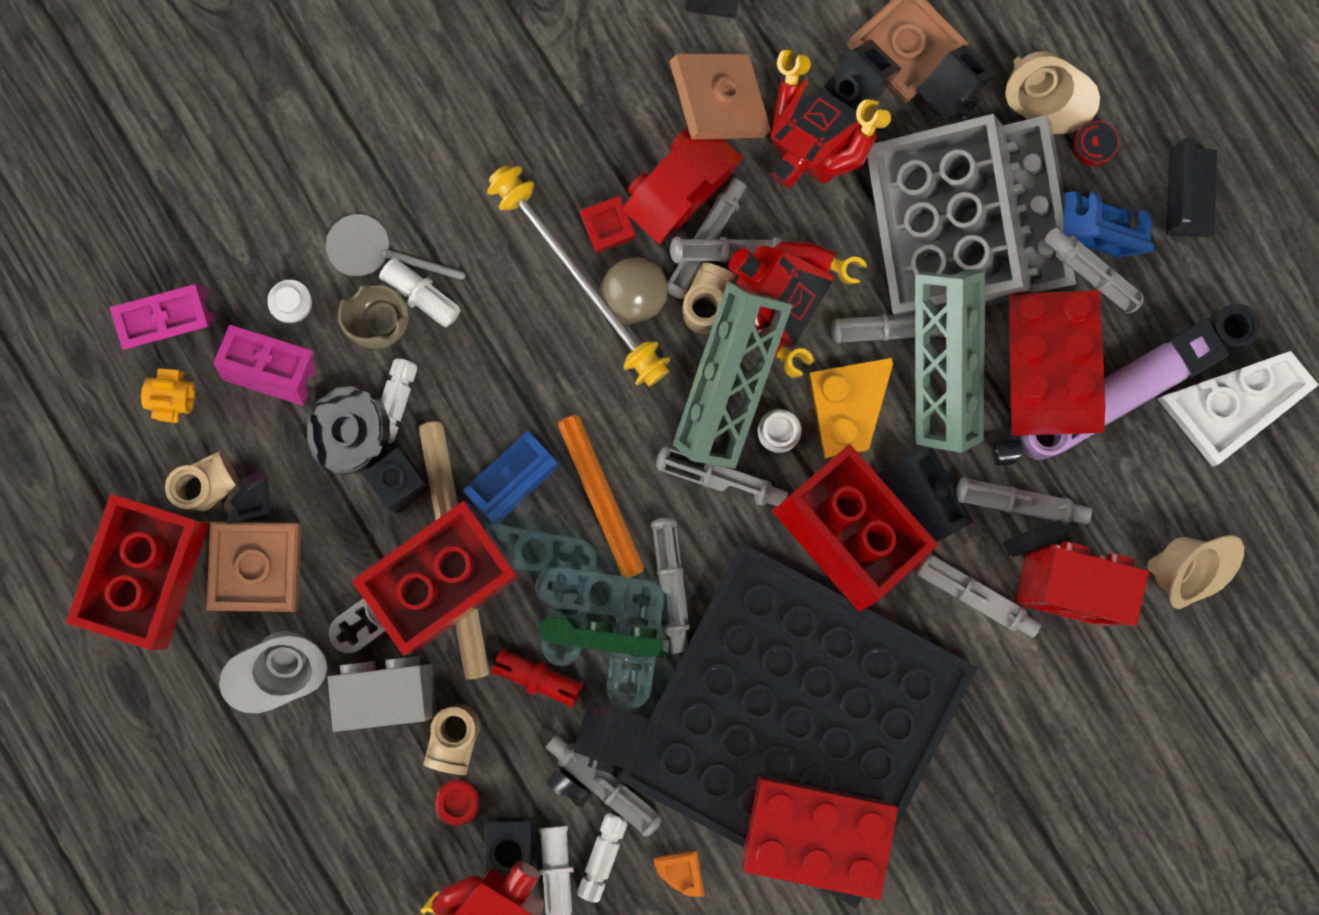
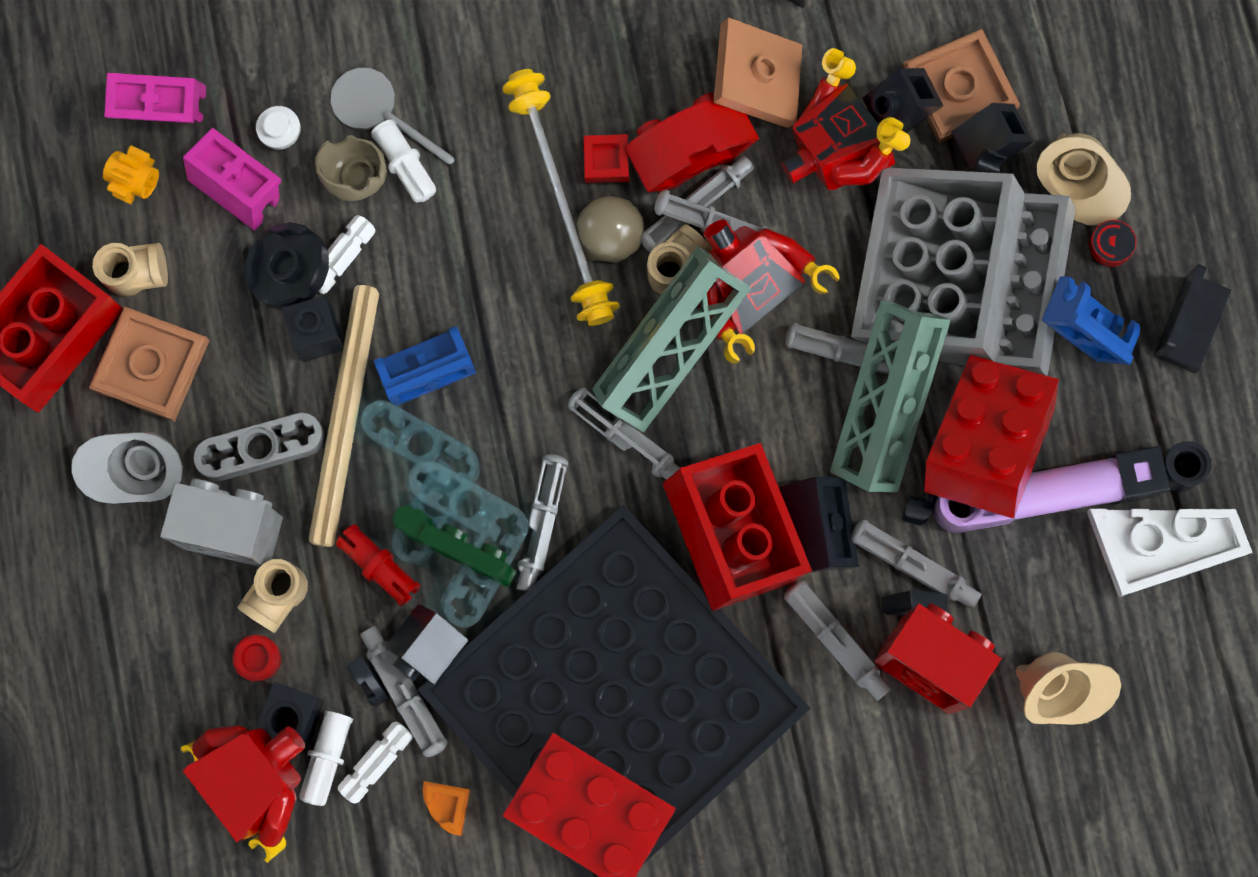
camera: 25 degrees right, 5 degrees down
black tile [223,470,271,524] -> none
red brick [352,501,521,656] -> none
orange axle [558,415,644,579] -> none
white plate [757,409,801,453] -> none
light orange wing [808,358,893,459] -> none
light grey piece [1045,228,1144,313] -> none

